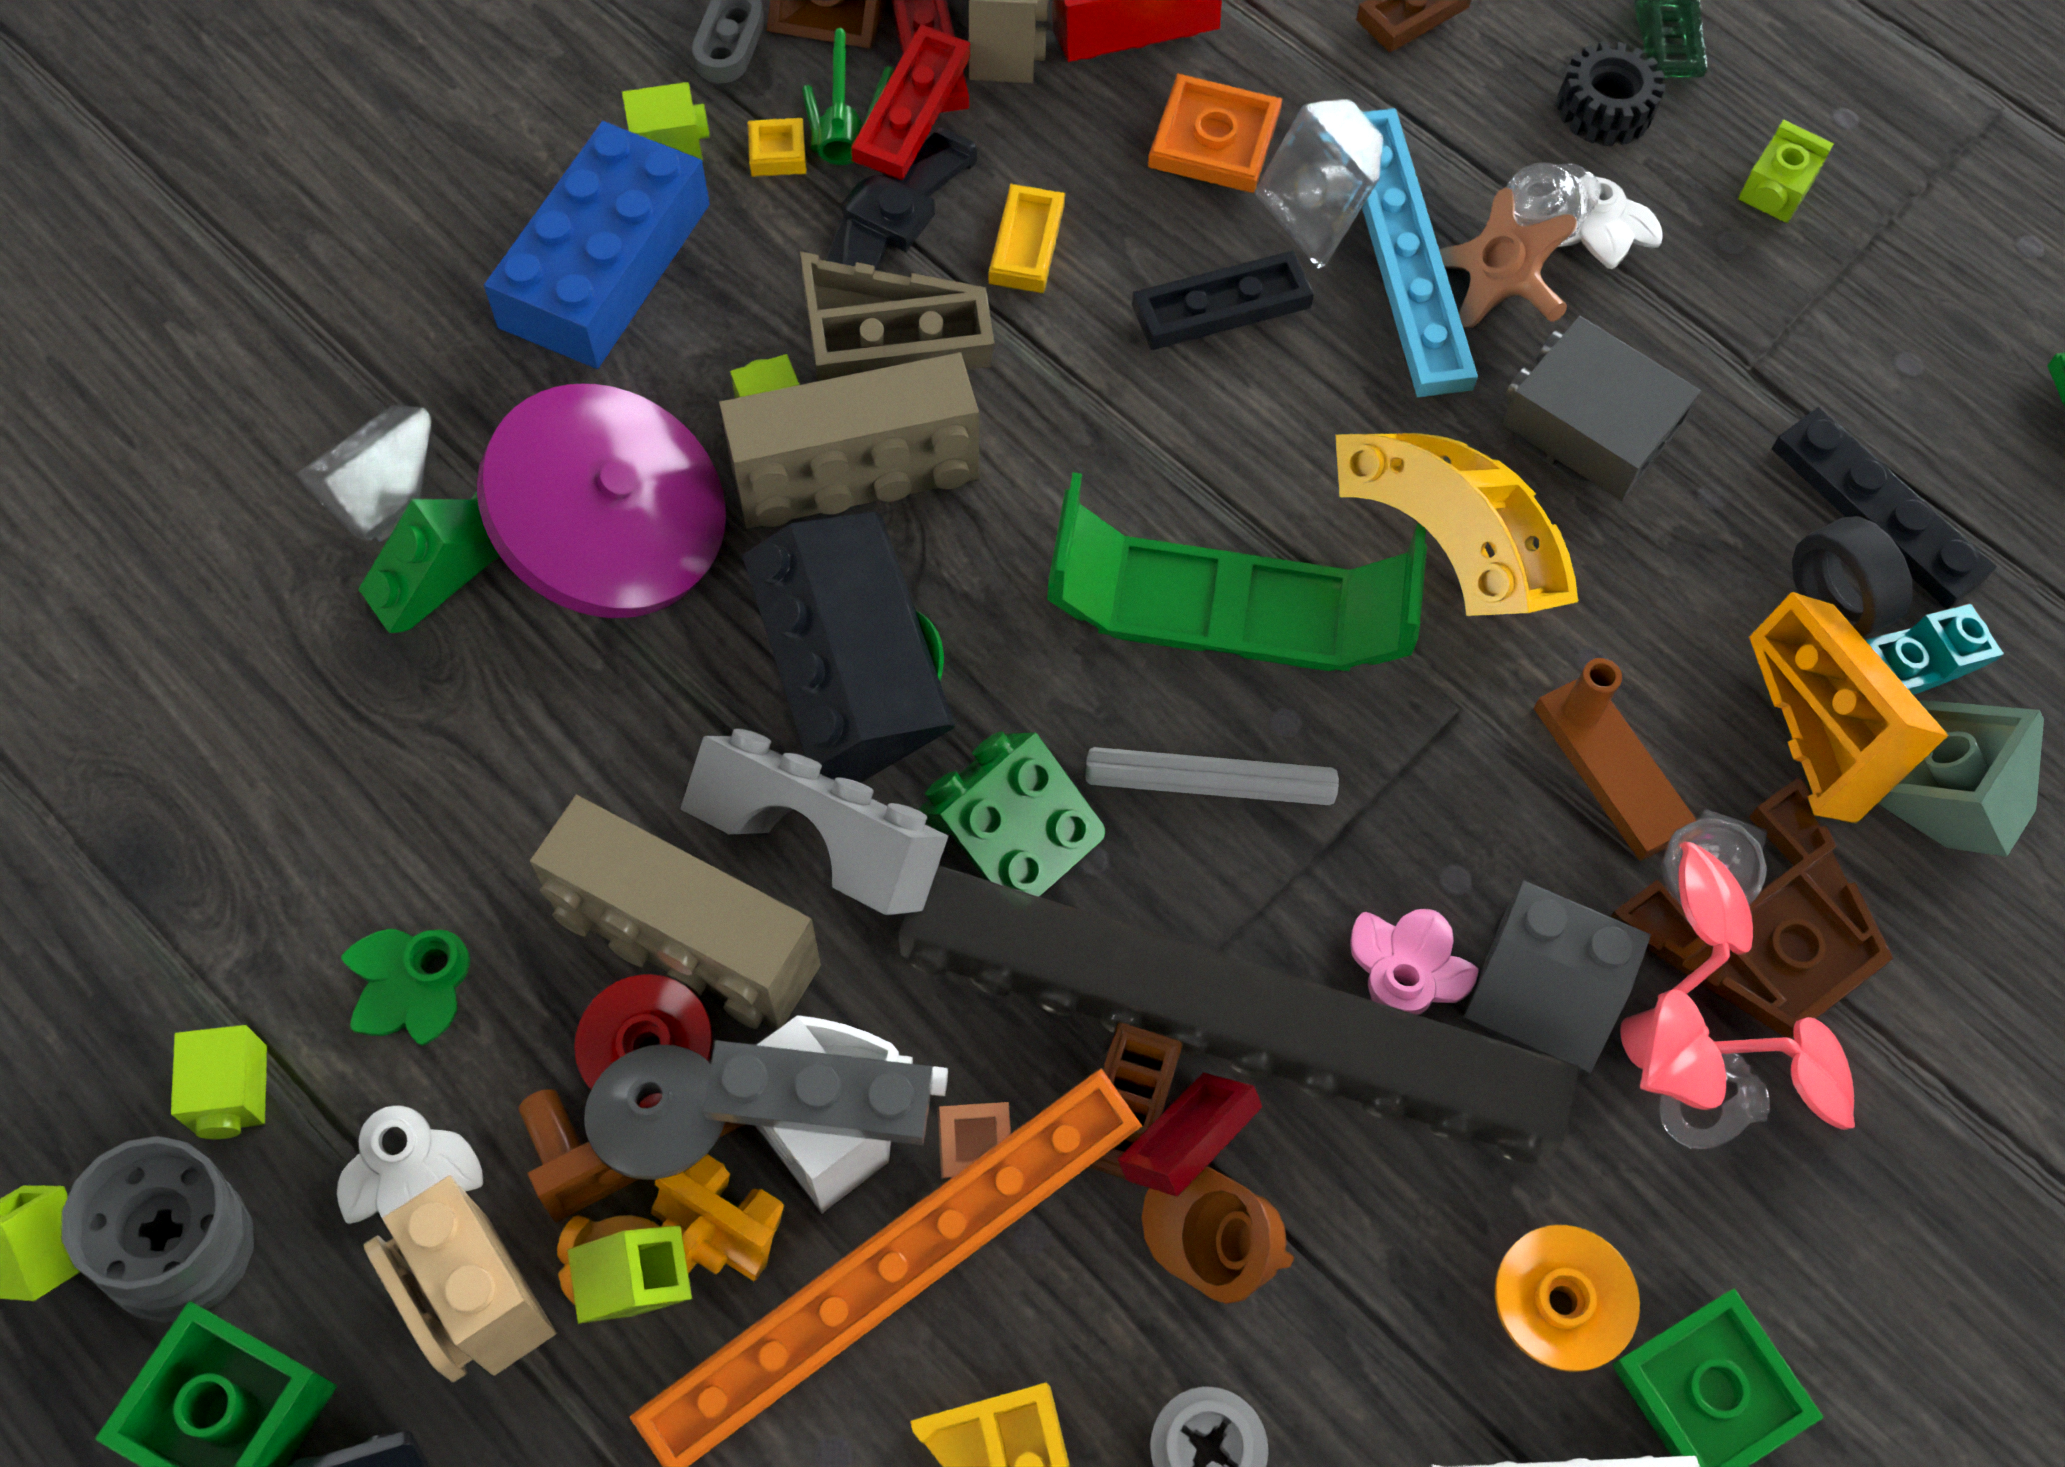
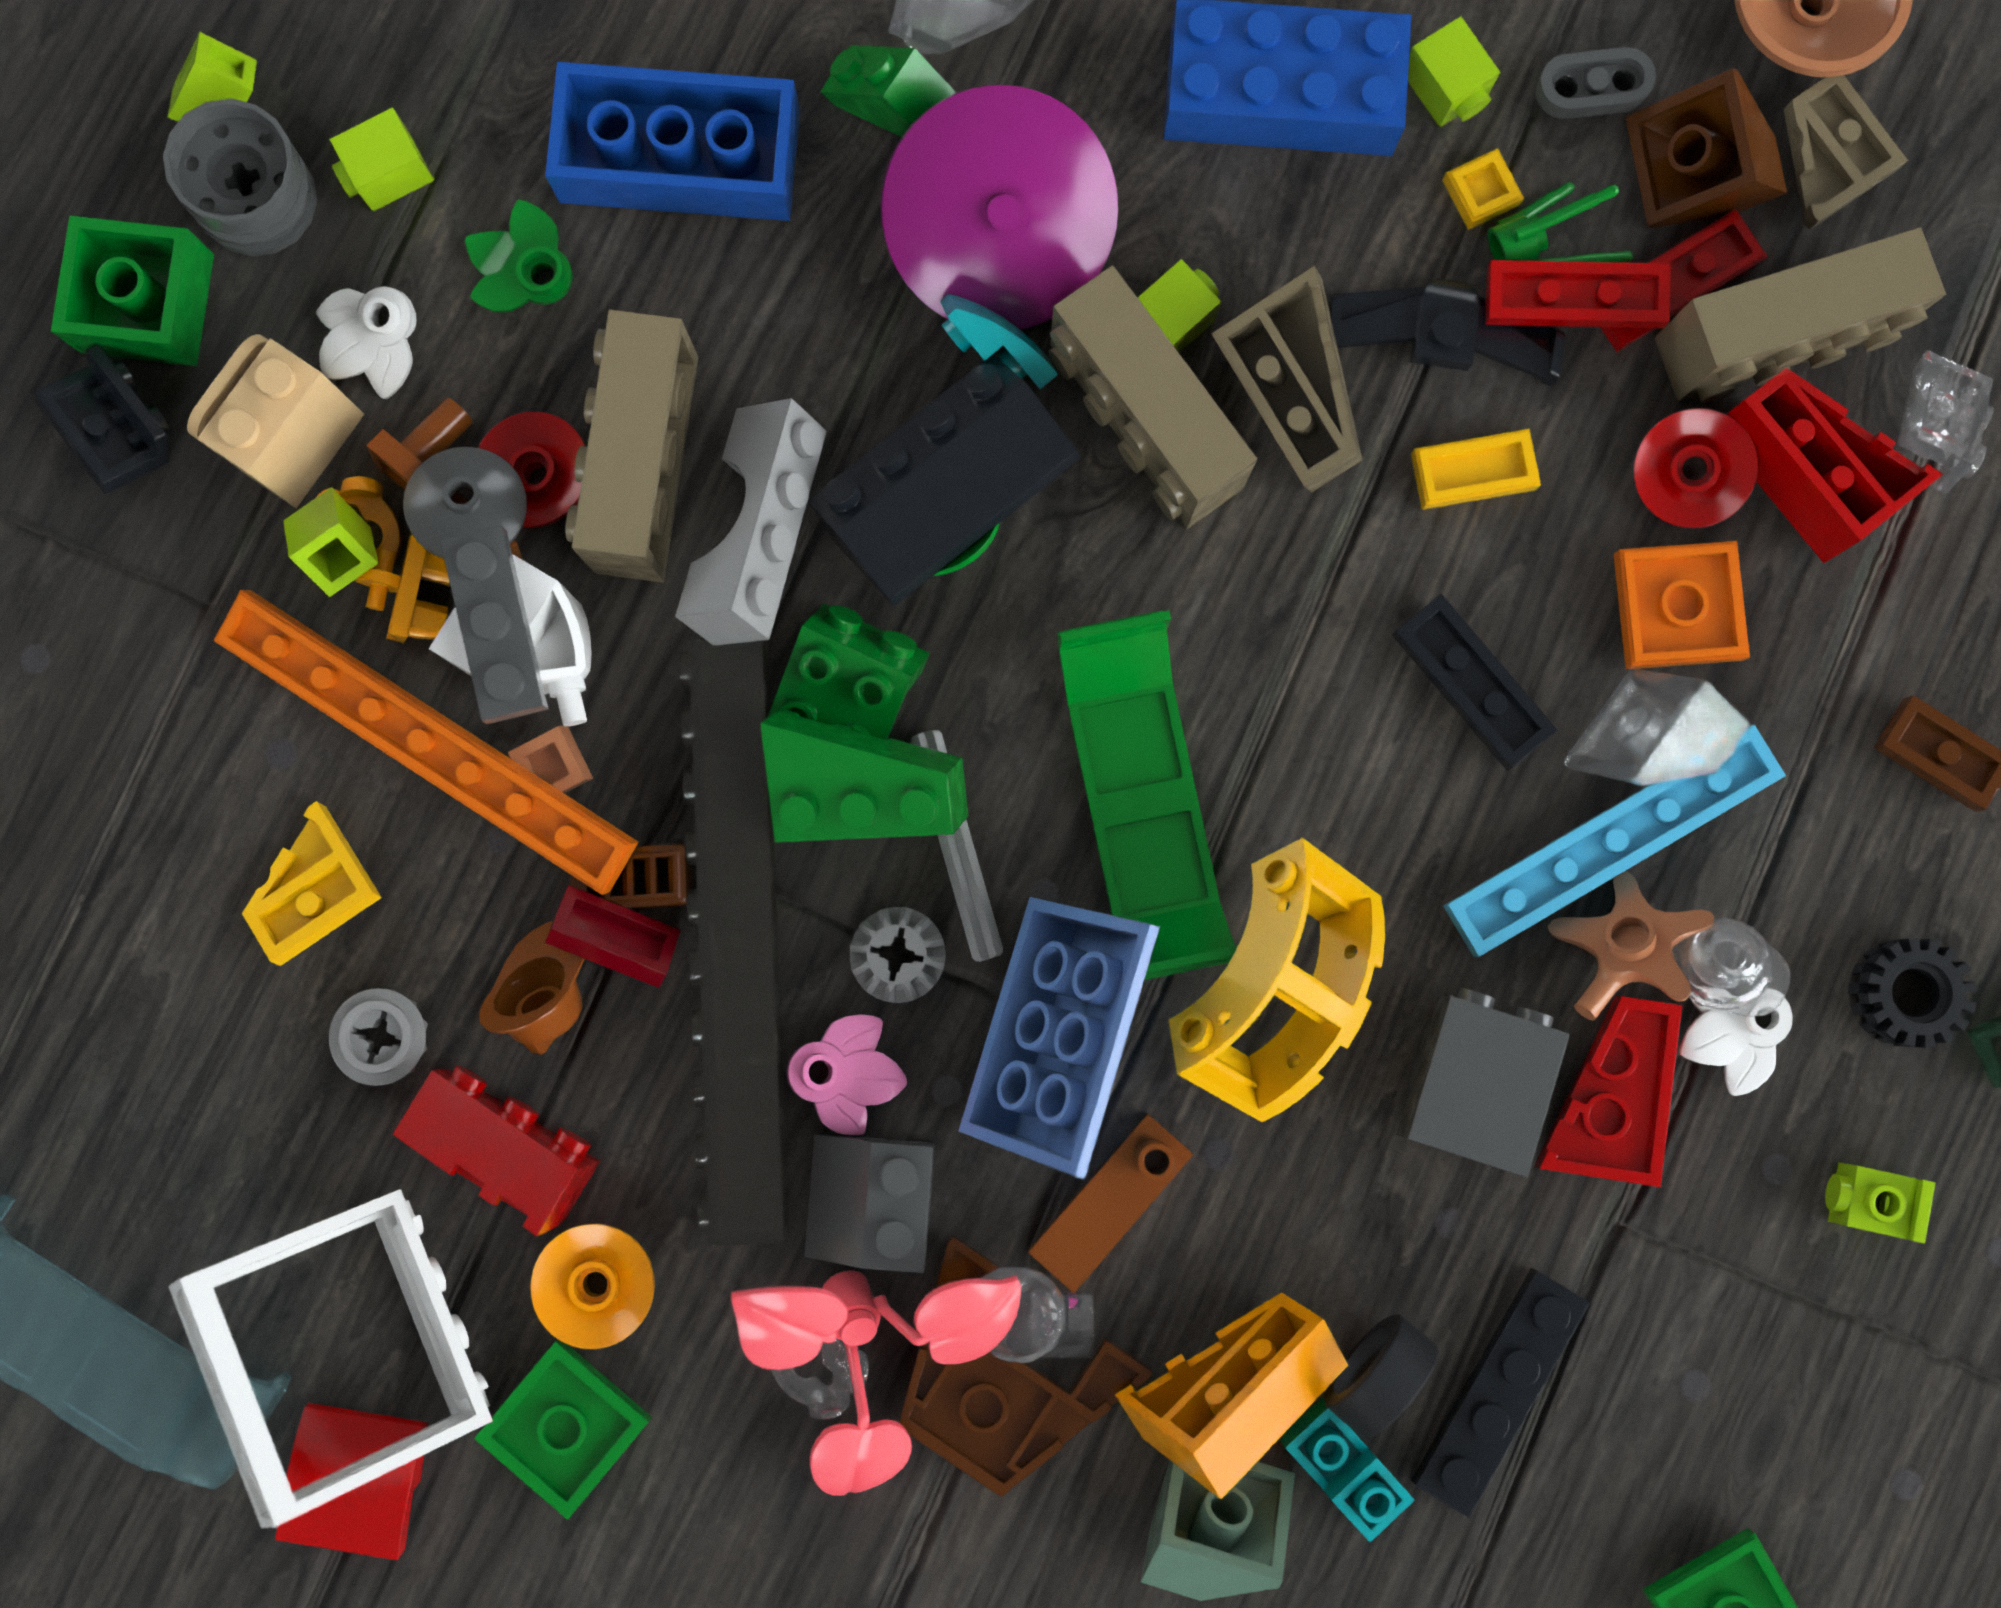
camera: 70 degrees right, 20 degrees up
none -> red wedge [392,1065,601,1236]
none -> blue brick [545,62,800,221]
none -> green wedge [760,708,968,842]
none -> light grey gear [850,907,945,1003]
none -> teal slope [940,294,1058,389]
none -> medium blue slope [958,897,1159,1178]
none -> red wing [1534,996,1682,1187]
none -> red dish [1634,408,1758,528]

